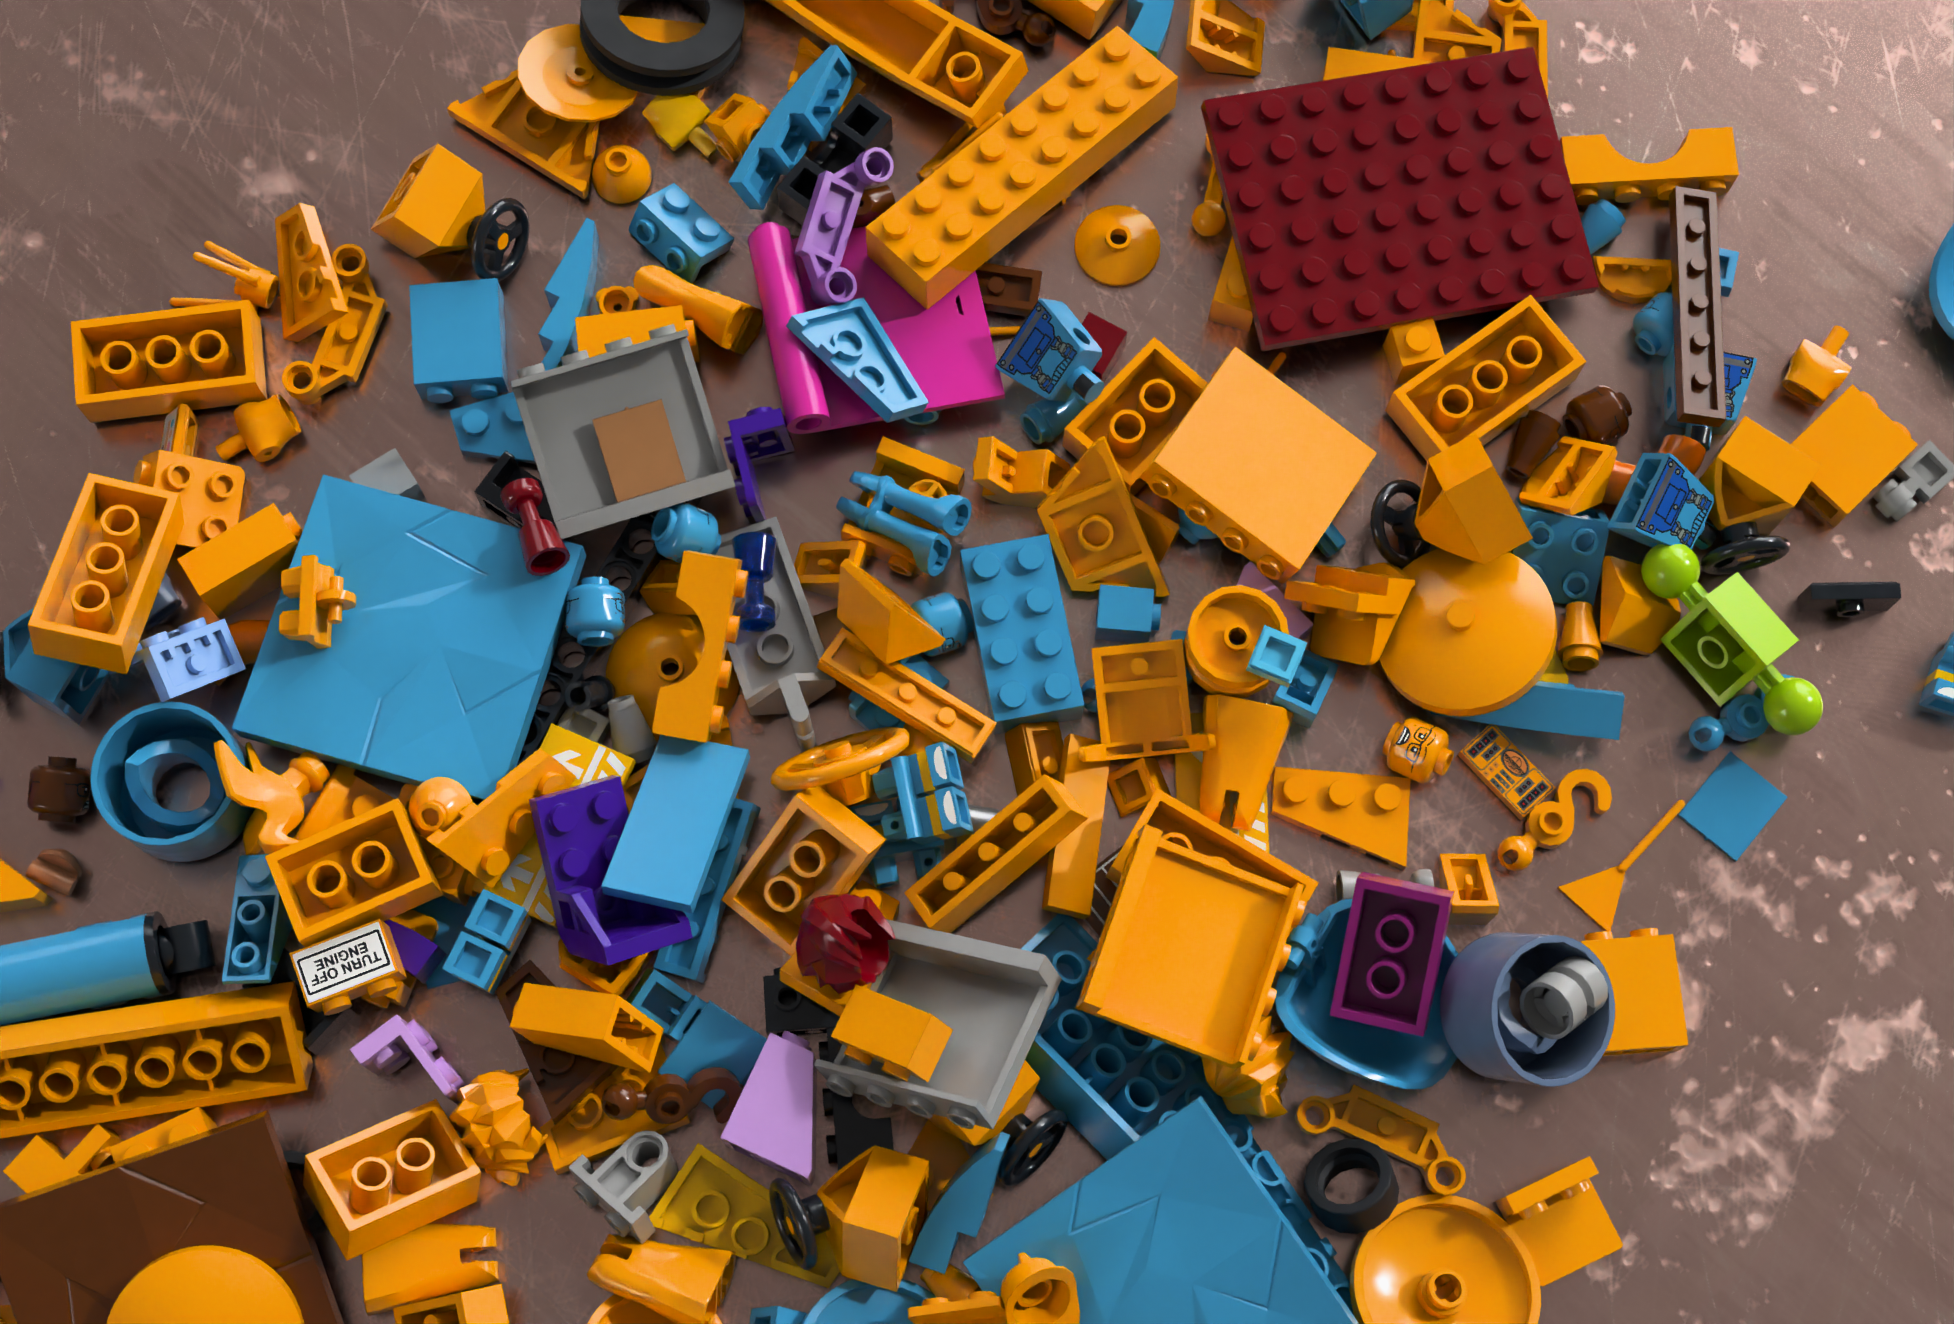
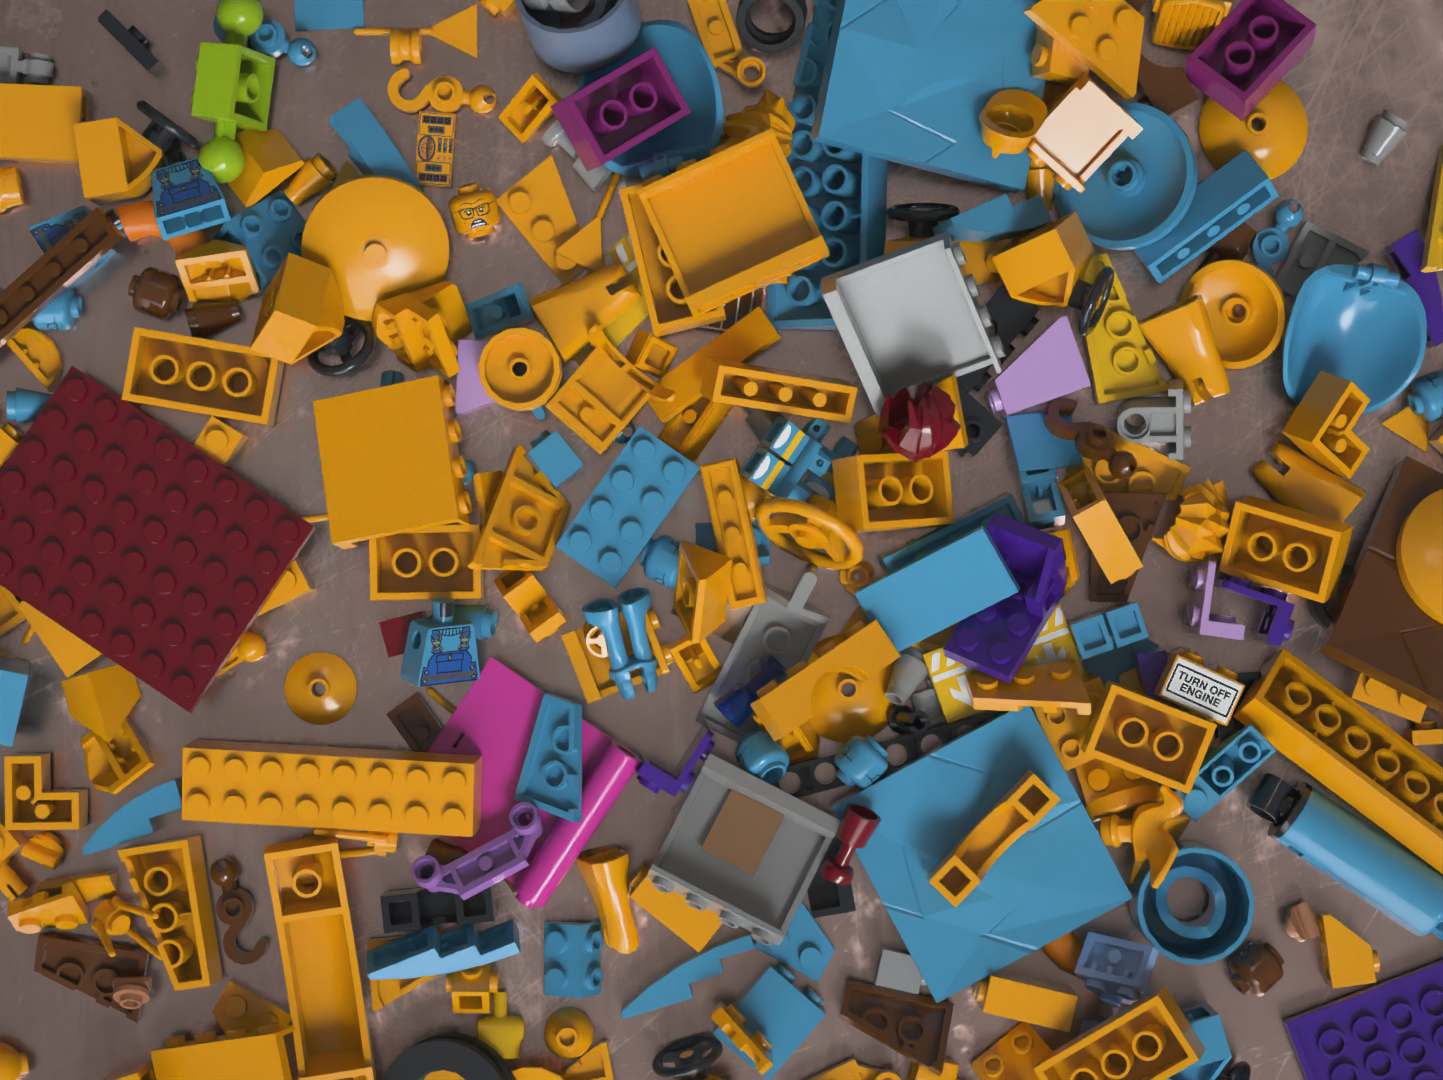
camera: 130 degrees left, 15 degrees up
light orange hips [279,555,357,649] -> none
light orange brick [408,777,472,838] -> none
light orange plate [595,286,639,315] -> none
light orange brick [831,984,953,1082] -> none
medium azure tile [1246,625,1308,688] -> none
none -> light orange slope [61,664,142,743]
none -> light orange wheel [390,27,423,65]
none -> light orange piece [553,172,621,271]
none -> light orange wing [710,1001,773,1075]
none -> light orange plate [839,561,875,594]
none -> reddish brown wing [839,979,954,1076]
none -> light orange arch [926,770,1061,908]
none -> dark purple bracket [1213,575,1295,646]

